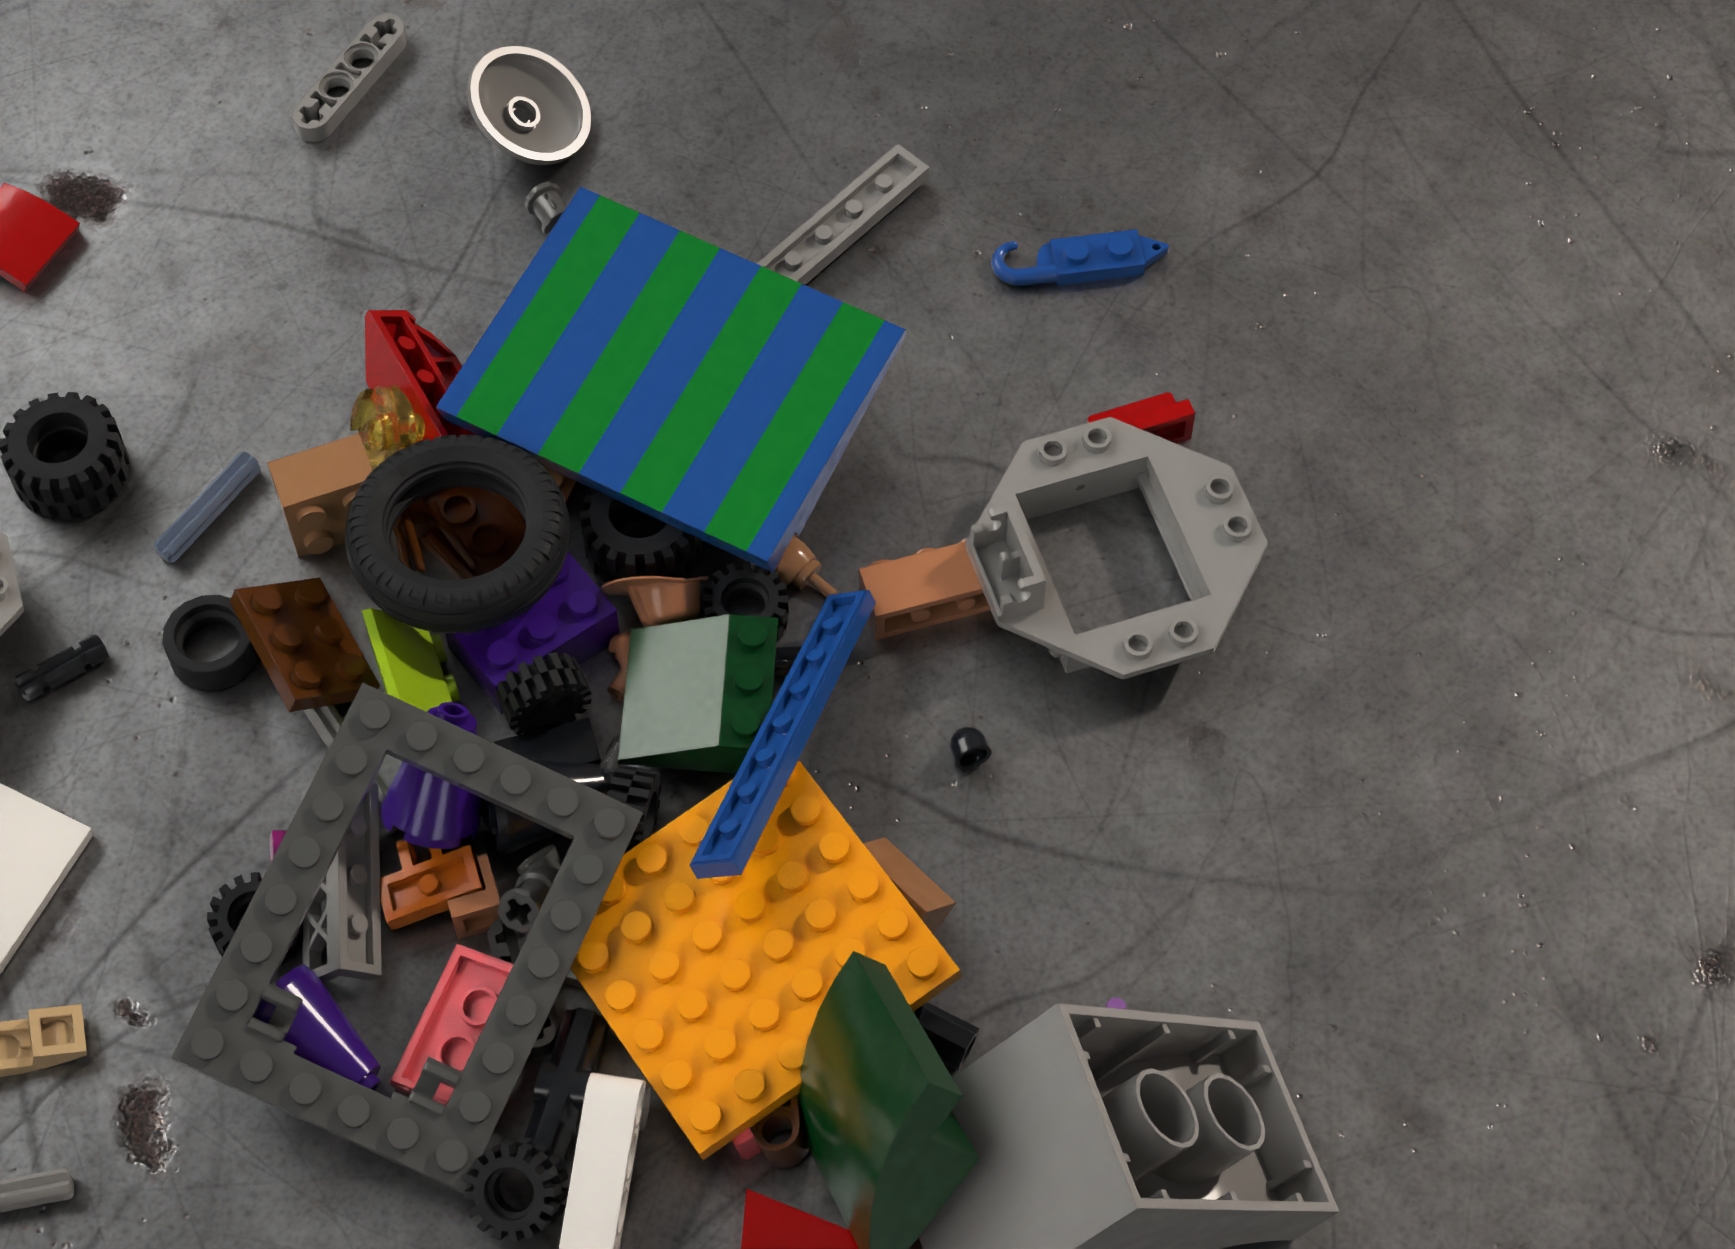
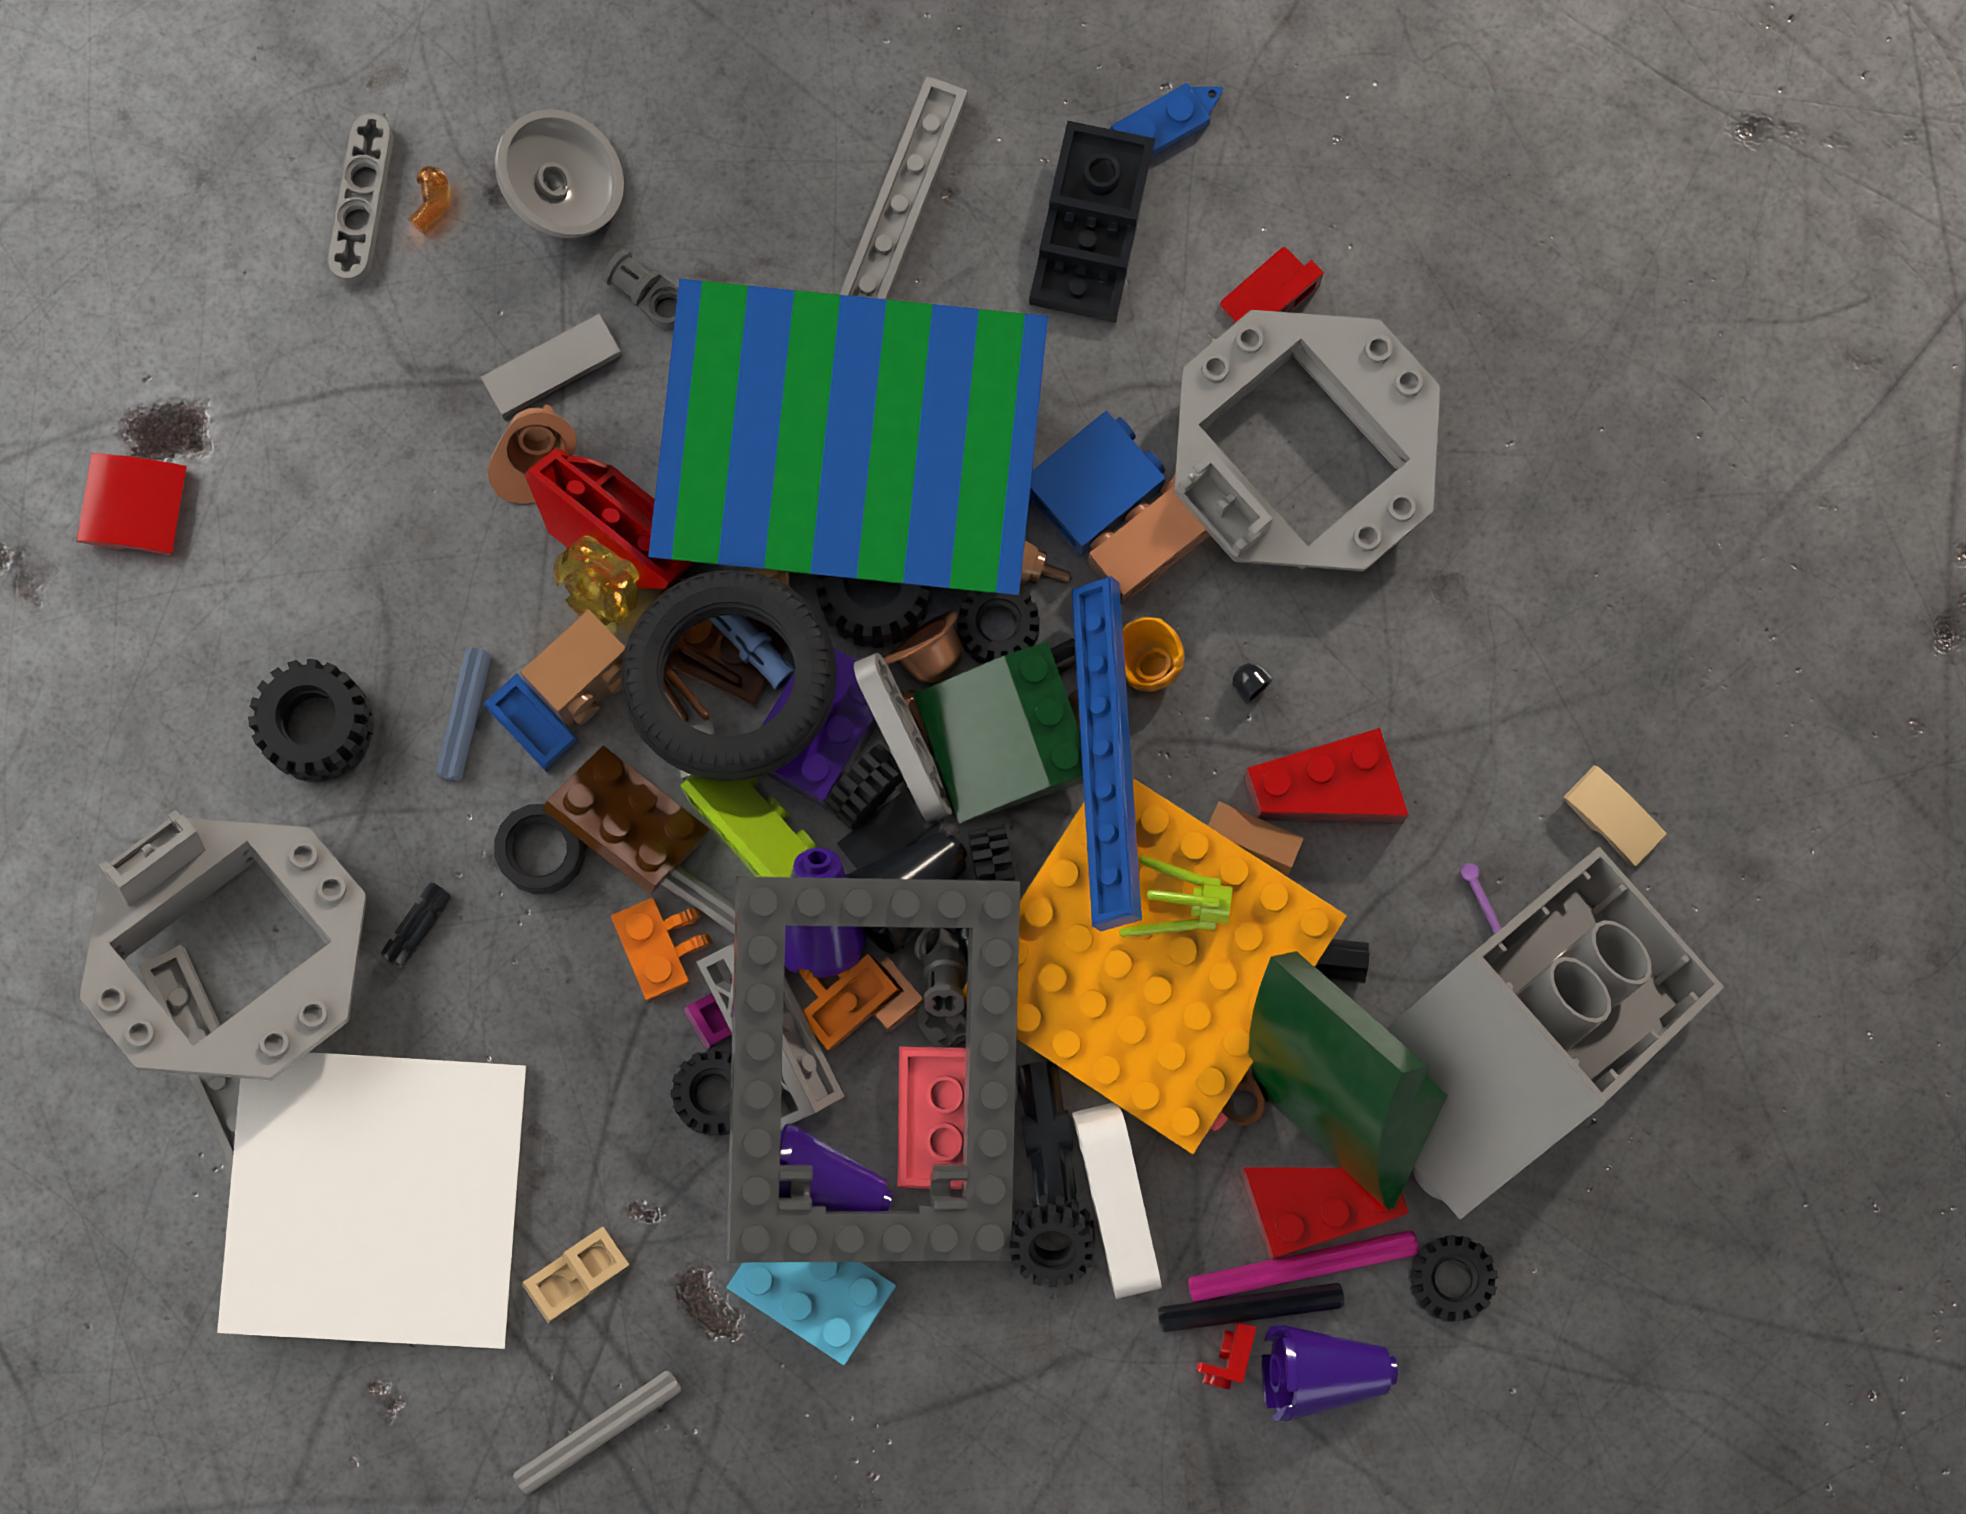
camera: 20 degrees left, 20 degrees up
none -> clear orange arm [408,166,451,234]
none -> light grey tile [481,313,622,419]
none -> blue tile [483,673,580,772]
none -> nougat piece [487,404,577,504]
none -> orange hinge [610,897,713,1002]
none -> medium blue pin [698,572,795,690]
none -> medium azure plate [726,1262,896,1366]
none -> light grey beam [854,653,953,823]
none -> black slope [1029,121,1155,322]
none -> blue brick [1030,410,1166,557]
none -> lime plant [1119,856,1232,937]
none -> light orange hair [1122,617,1185,692]
none -> red wedge [1244,728,1409,824]
none -> tan slope [1563,765,1667,866]

